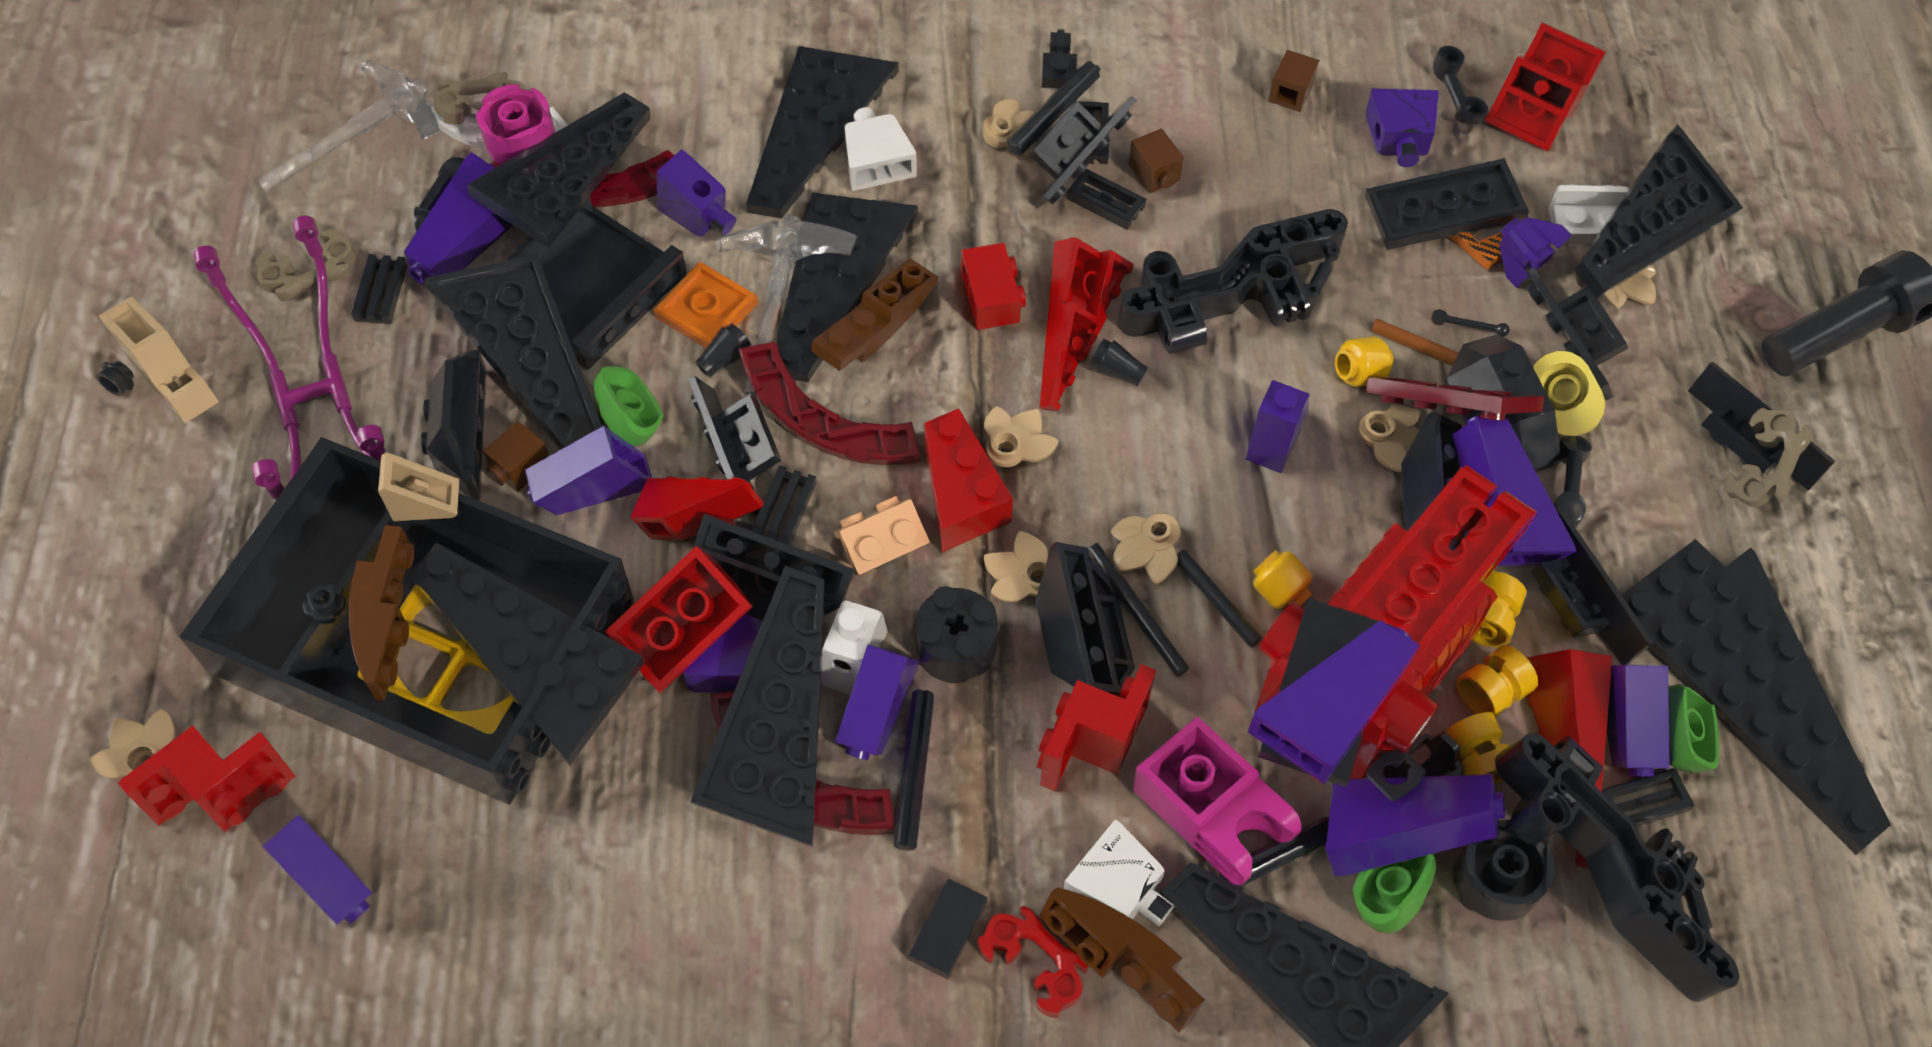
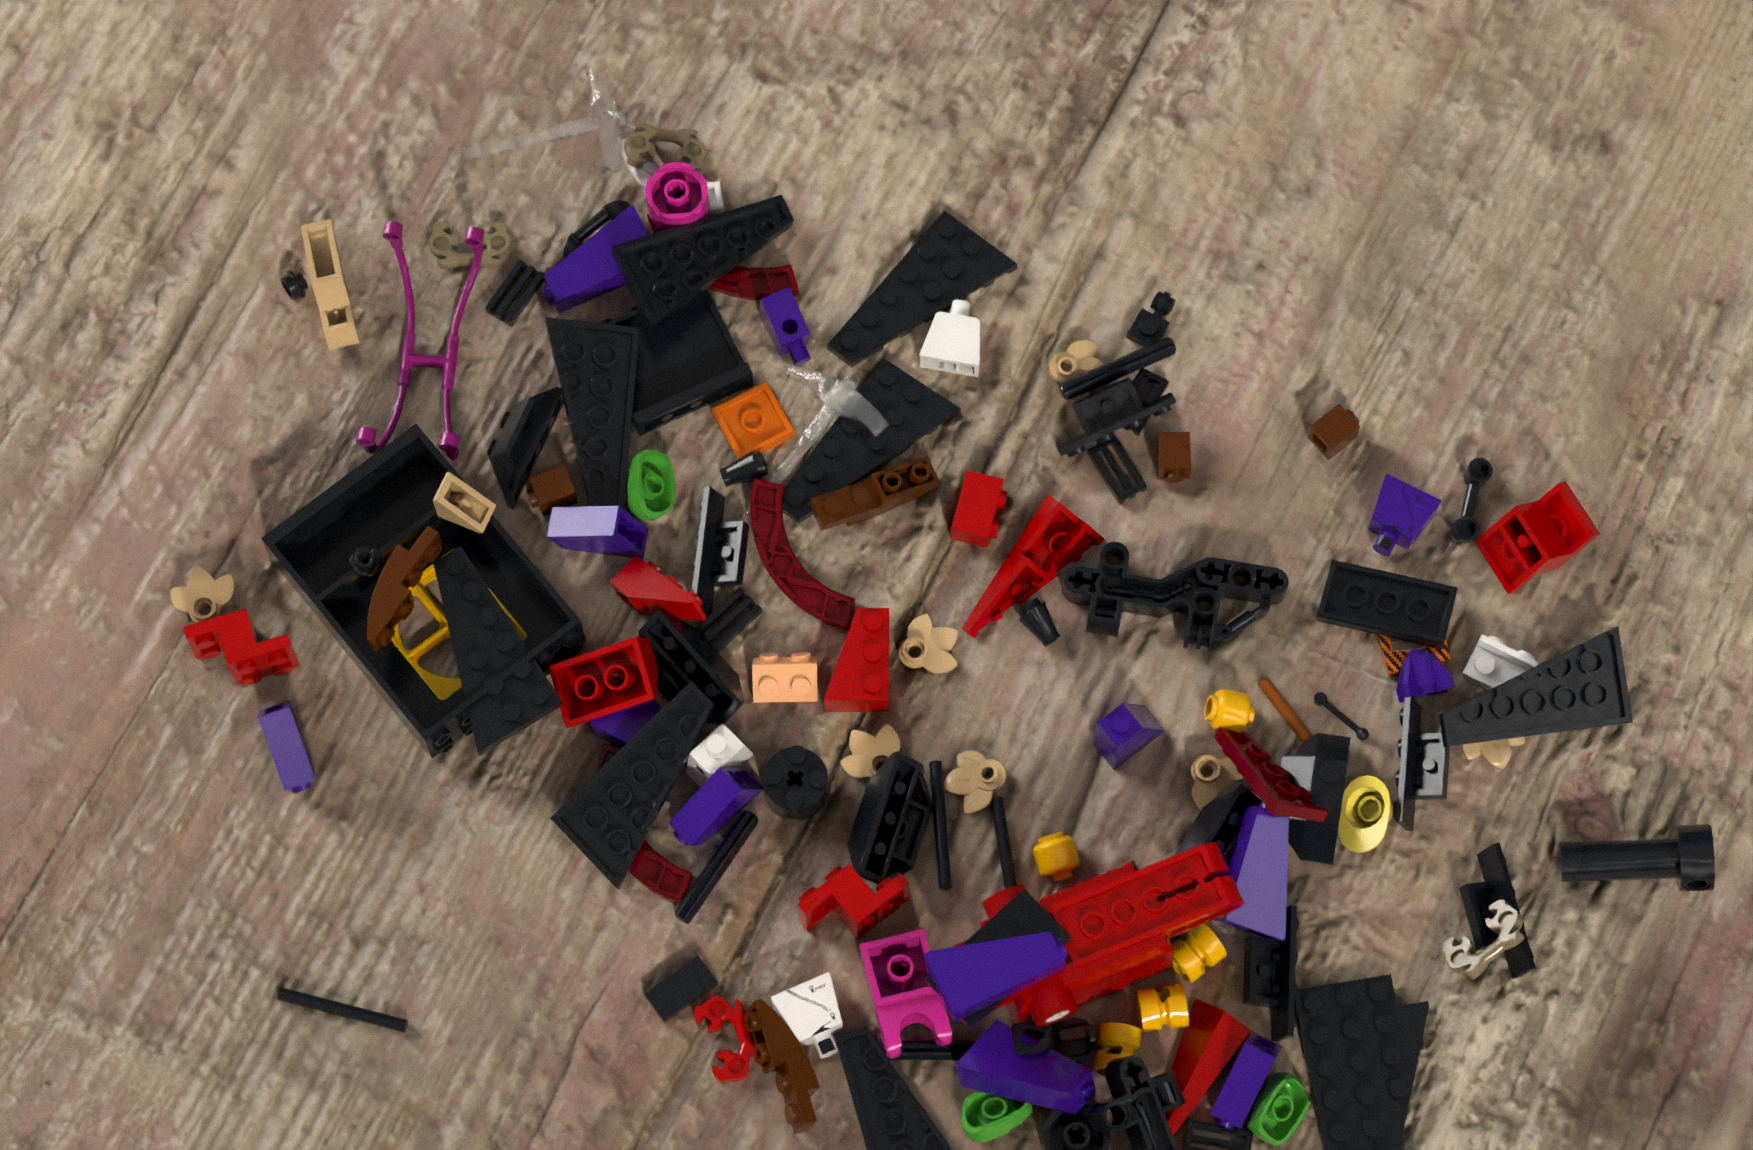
camera: 30 degrees right, 10 degrees up
black bar [1553,435,1592,528] -> none

